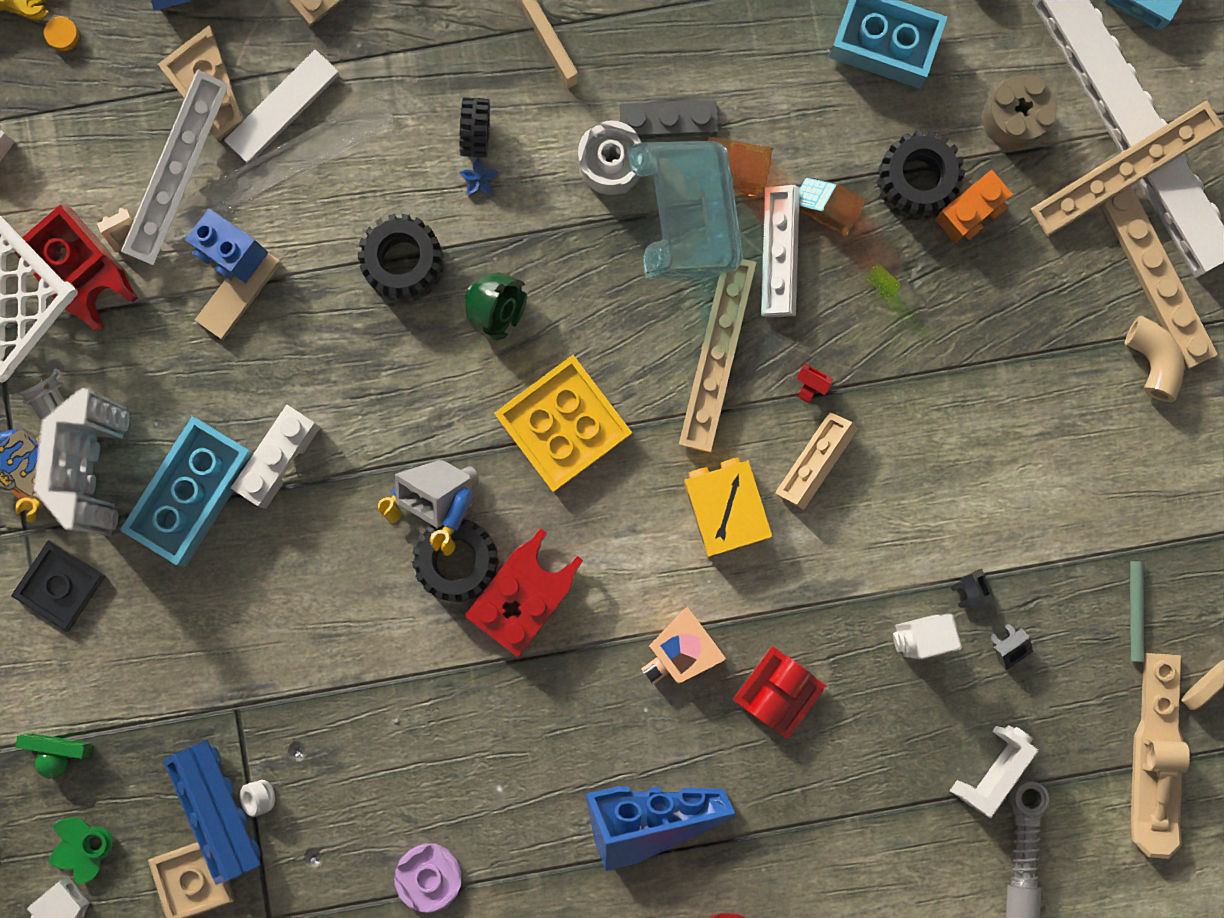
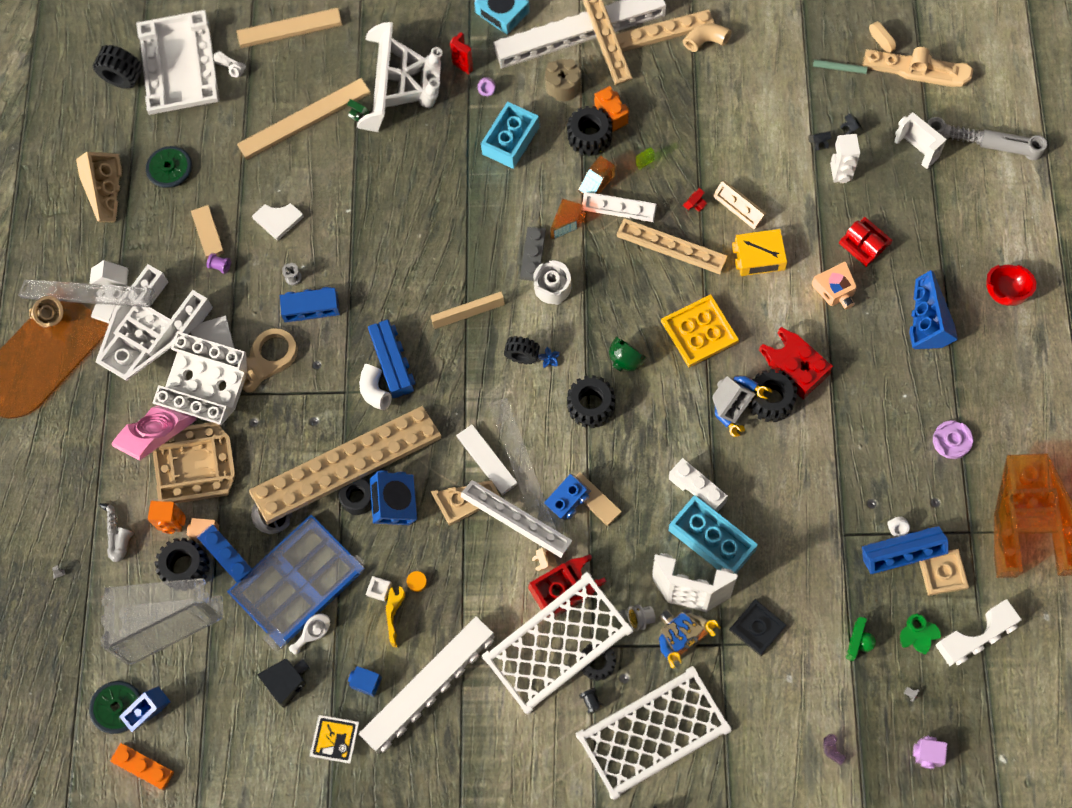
camera: 75 degrees left, 15 degrees down
clear light blue windscreen [627,141,743,281] -> none

